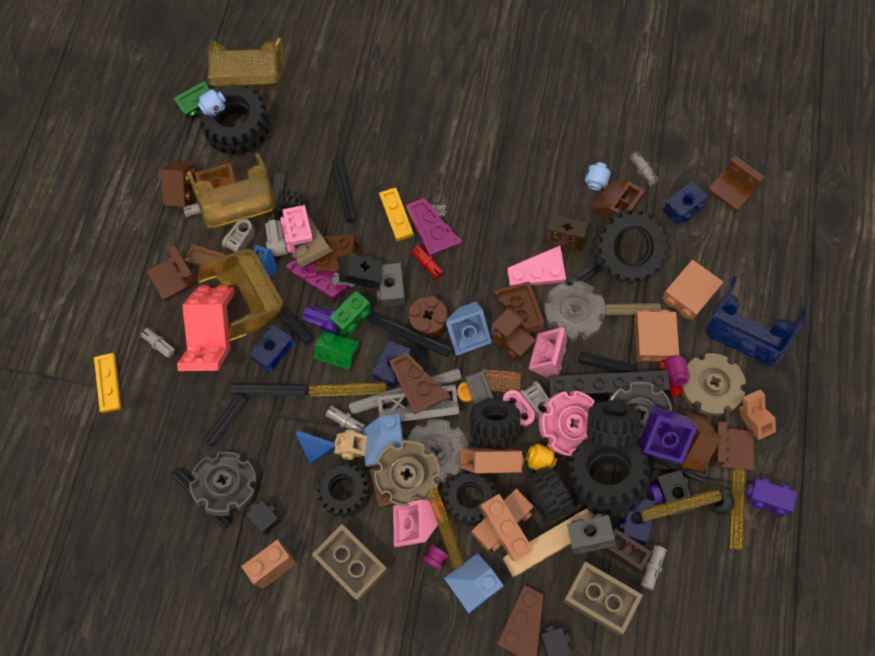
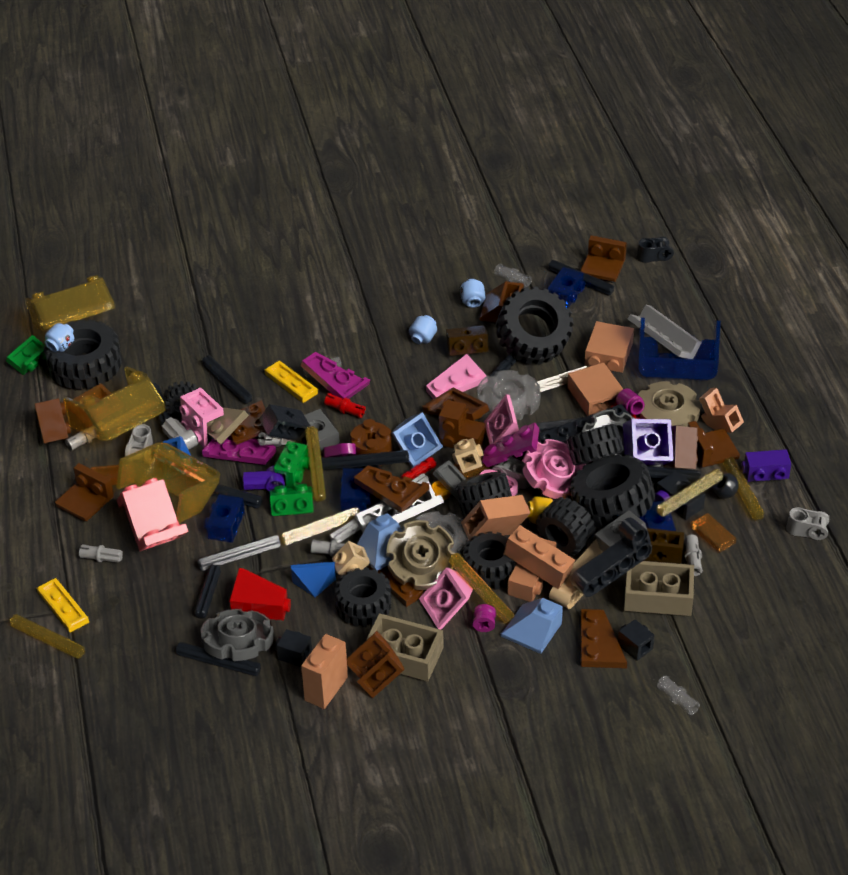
camera: 25 degrees left, 25 degrees down
none -> clear yellow axle [10,614,85,659]
none -> red slope [230,568,291,621]
none -> clear yellow axle [306,426,326,502]
none -> magenta beam [323,443,356,457]
none -> reddish brown slope [347,631,404,698]
none -> red axle [400,457,437,479]
none -> light blue head [409,315,437,344]
none -> tan brick [452,438,484,473]
none -> magenta wing [482,422,539,467]
none -> black axle [549,260,614,295]
none -> black beam [570,517,652,597]
none -> light grey fence [628,305,702,359]
none -> black piece [637,237,674,263]
none -> clear orange tile [691,513,736,553]
none -> light grey piece [786,507,829,540]

